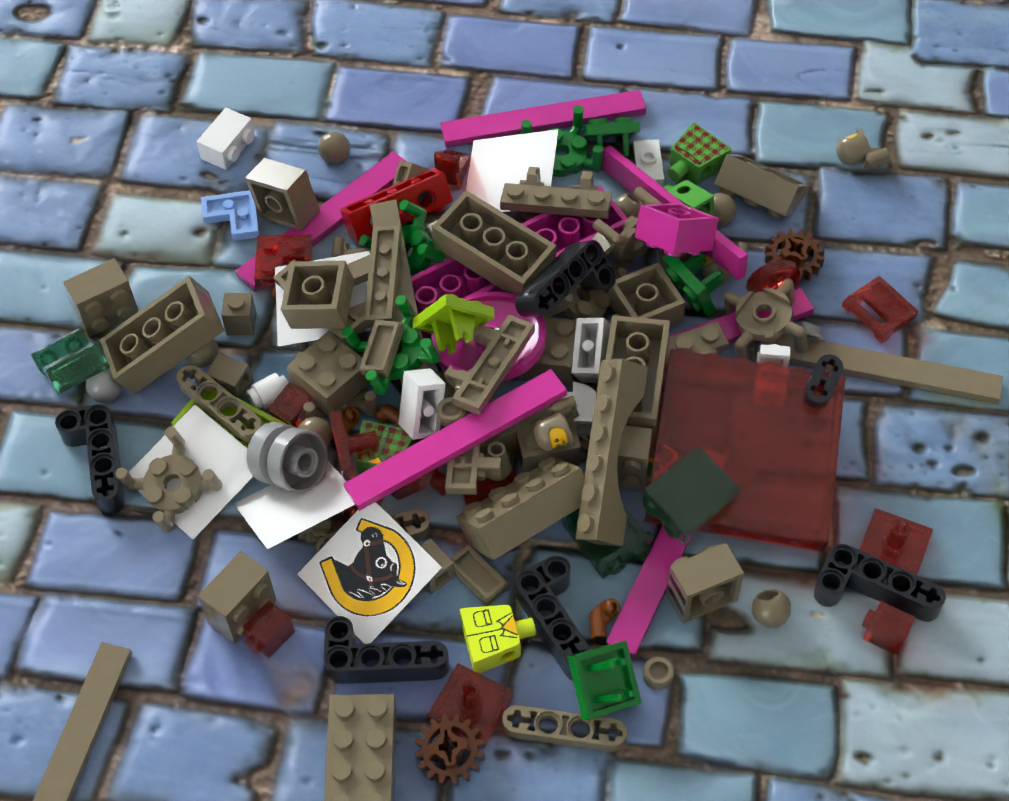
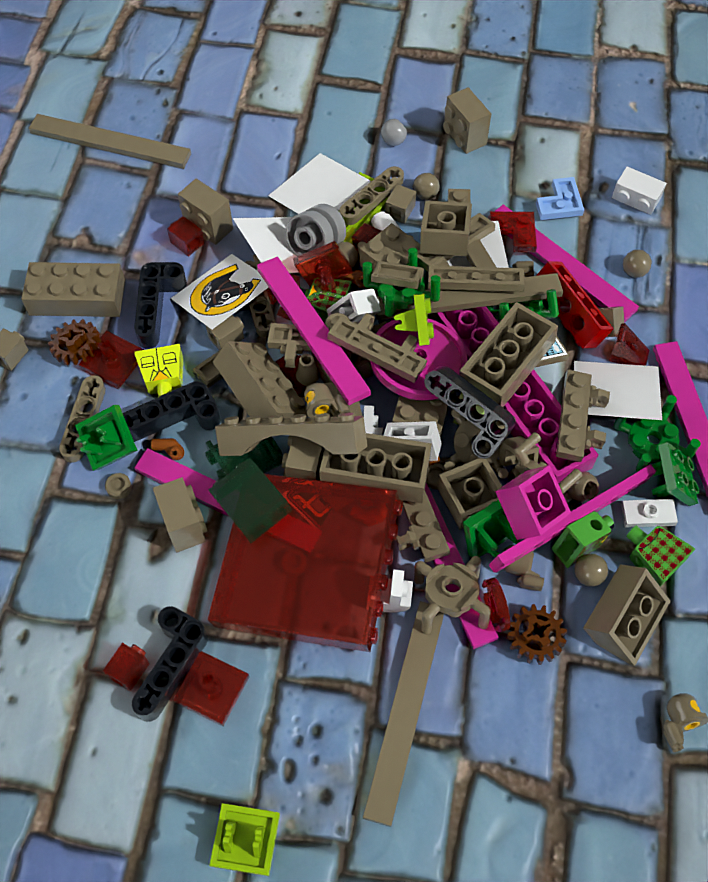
camera: 90 degrees right, 5 degrees up
clear green panel [31,328,110,395] -> none
black beam [55,404,125,515] -> none
dark tan brick [100,276,225,395] -> none
dark tan plate [115,427,222,532] -> none
dark tan brick [245,158,320,231] -> none
dark tan piece [752,589,791,628] -> none
light grey plate [799,321,826,341] -> none
black beam [803,354,843,409] -> none
clear red plate [842,275,918,343] -> none

